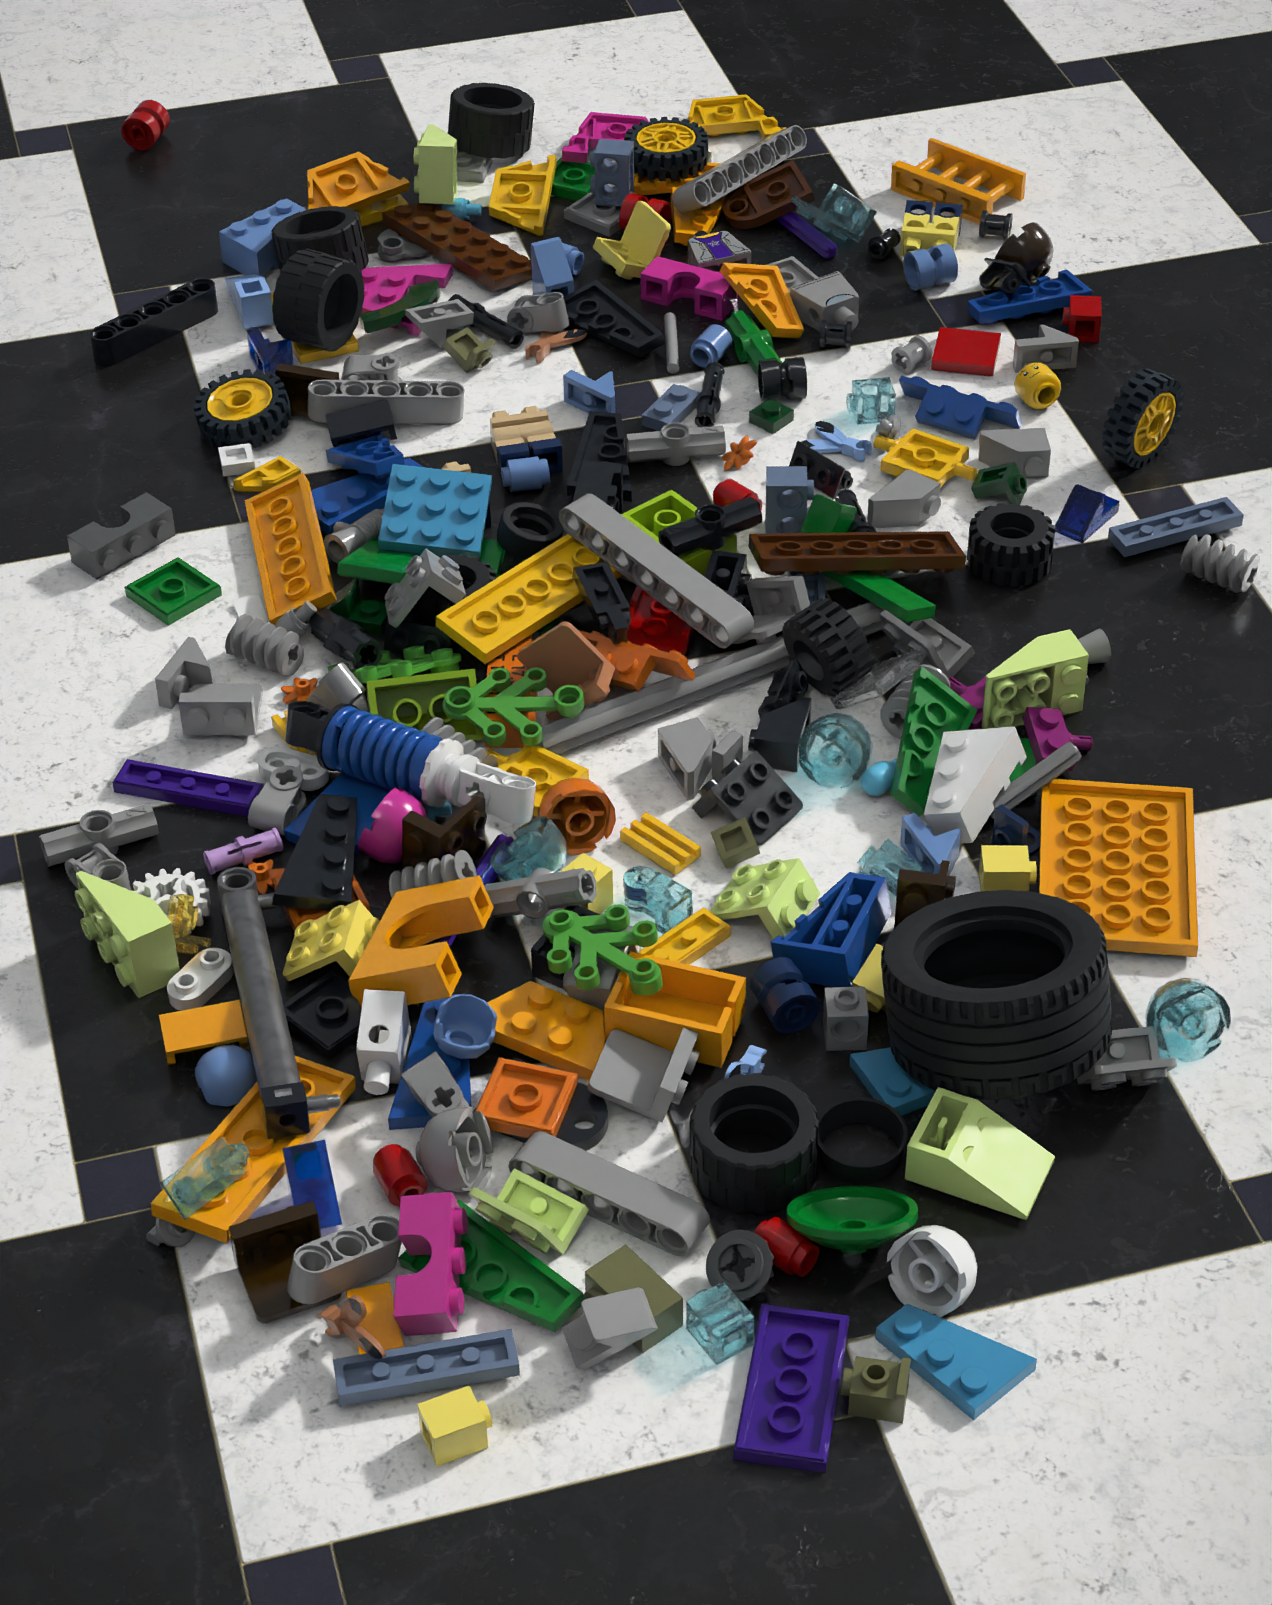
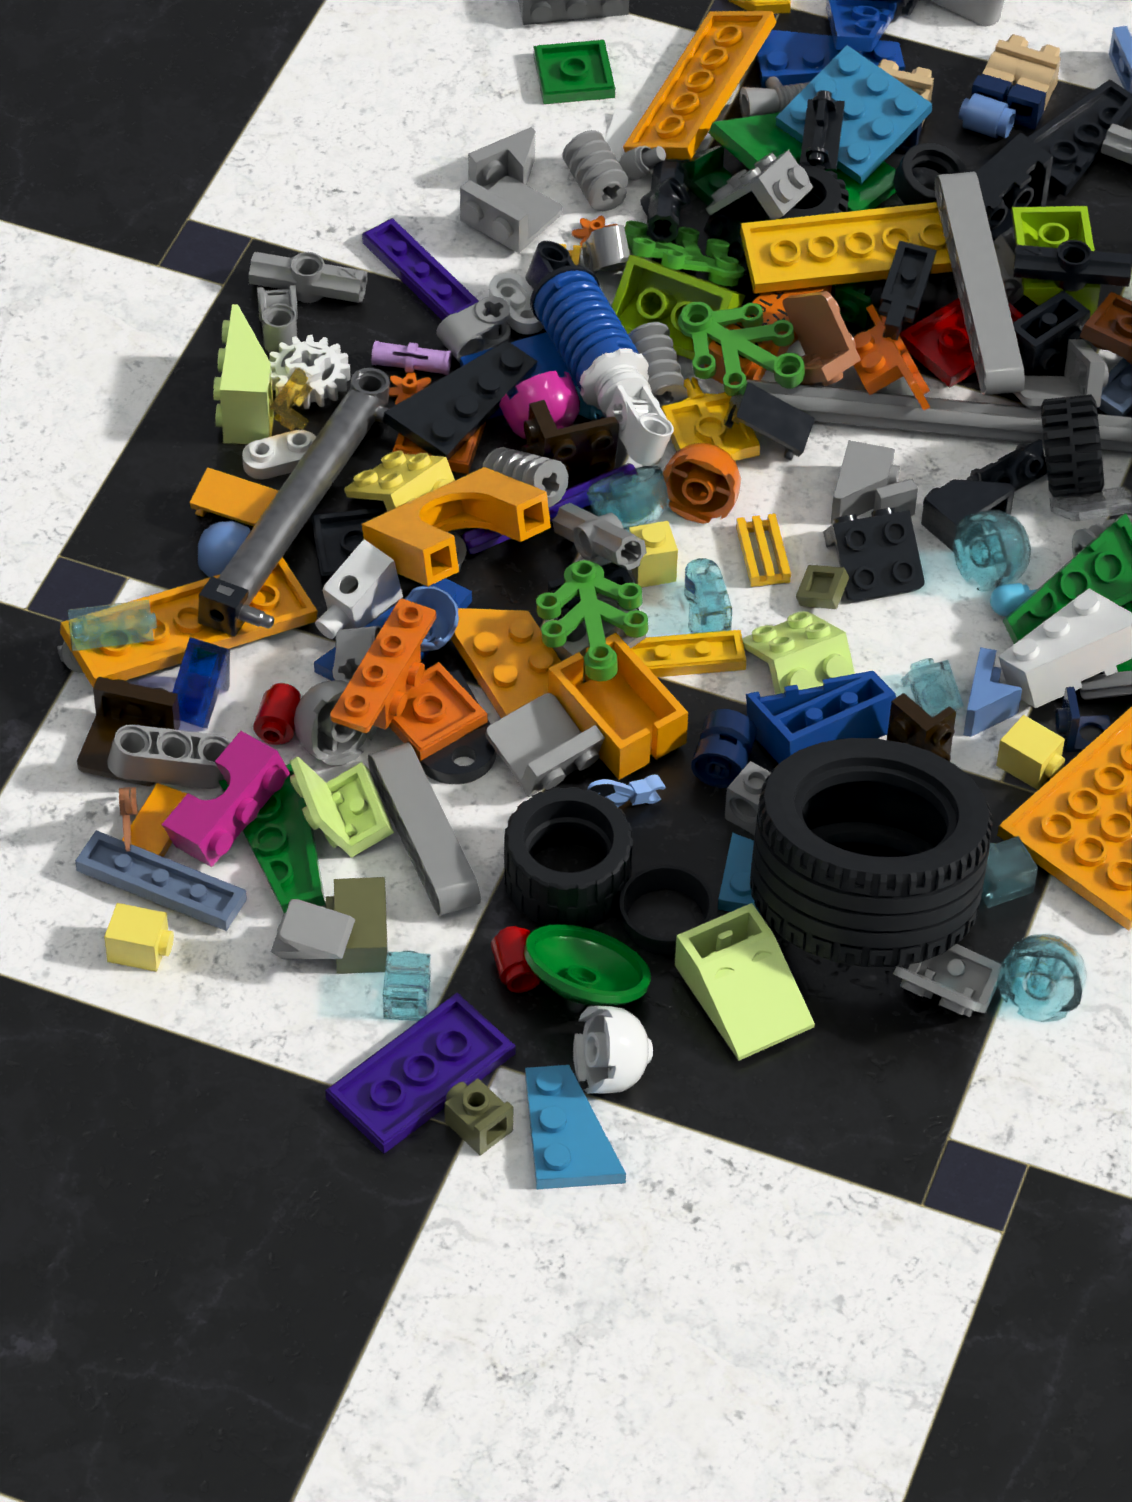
camera: 35 degrees right, 10 degrees up
dark grey gear [706,1230,775,1301] -> none
none -> orange bracket [330,599,436,733]
none -> black hinge [724,382,815,461]
none -> black hinge [800,90,845,171]

